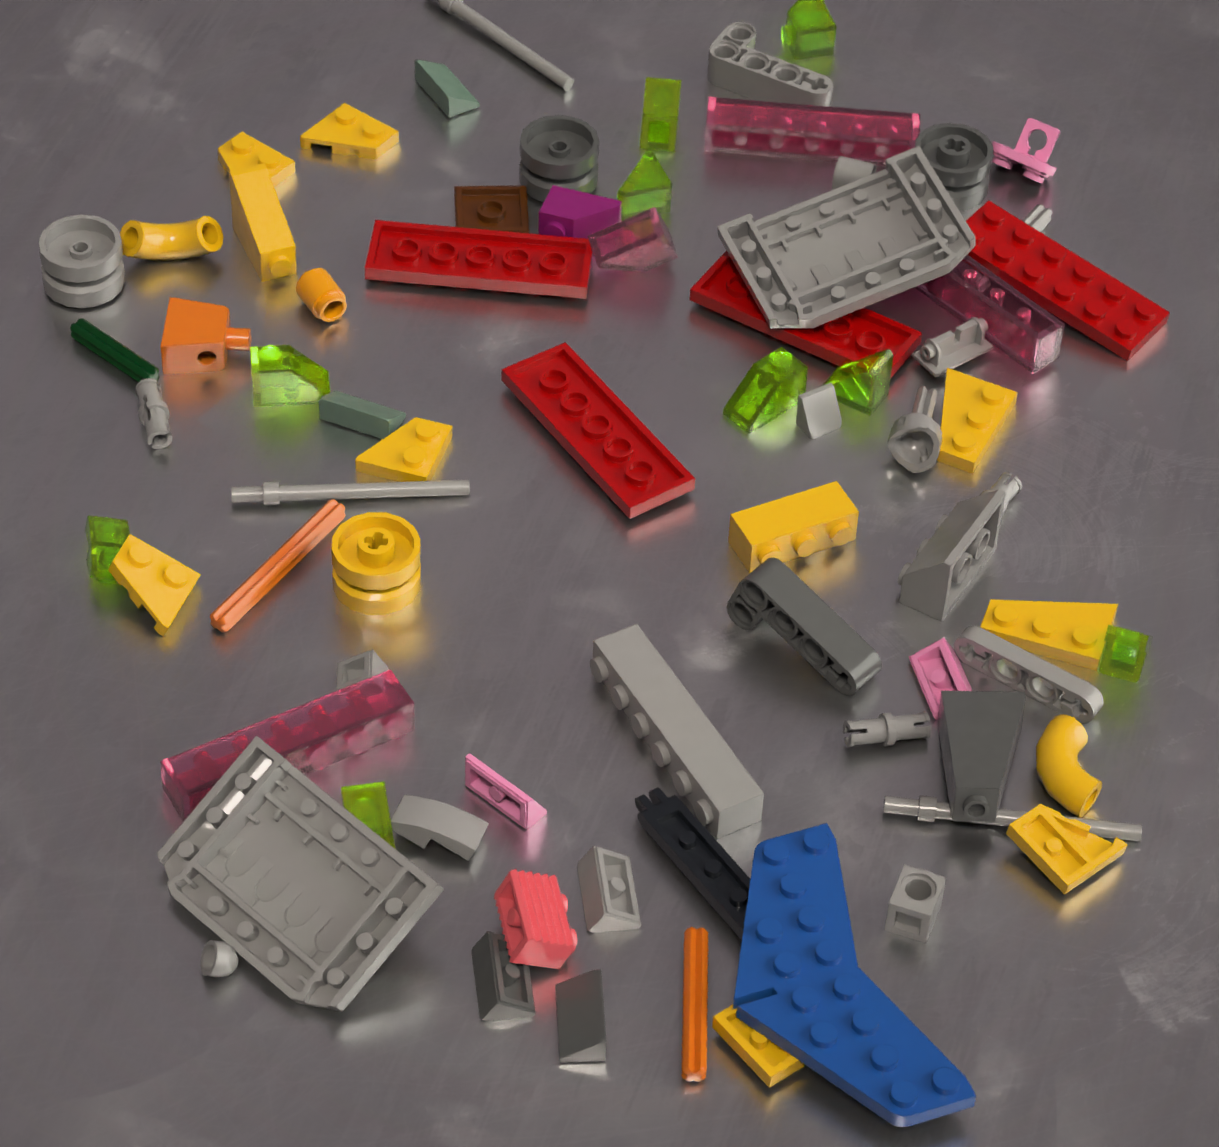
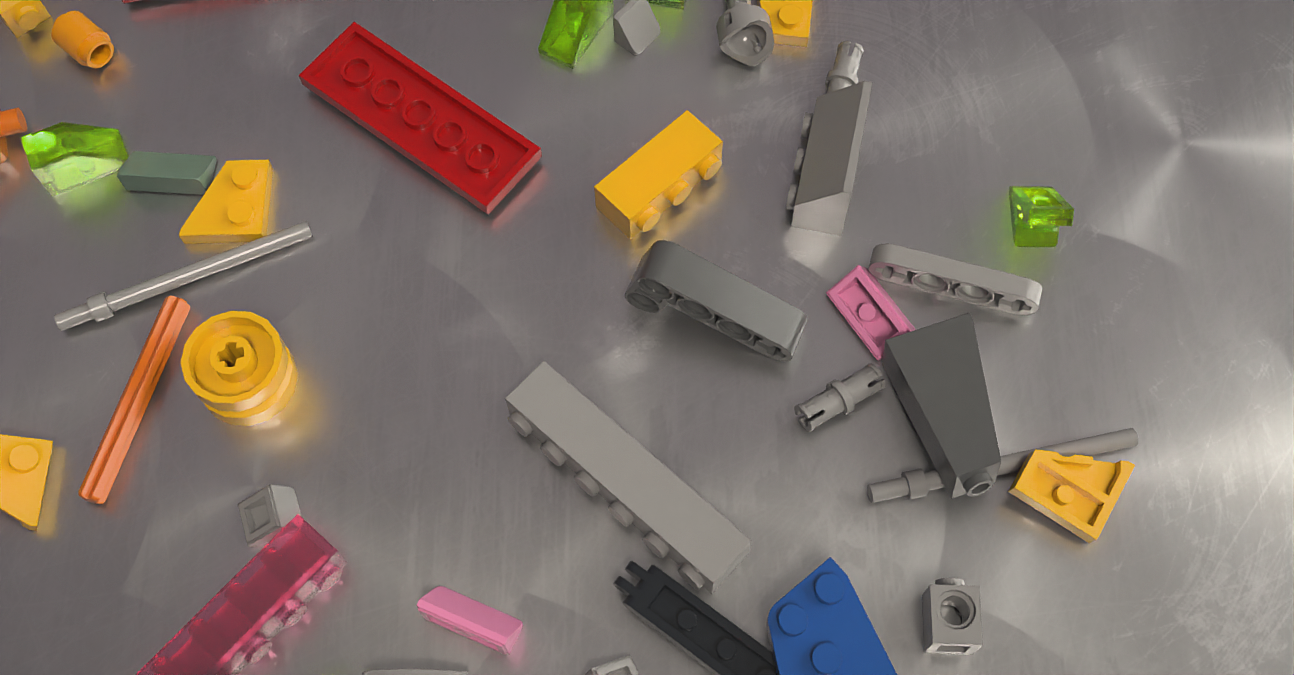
camera: 15 degrees left, 20 degrees up
yellow wing [980,599,1118,671] -> none
yellow cylinder [1036,714,1102,818] -> none

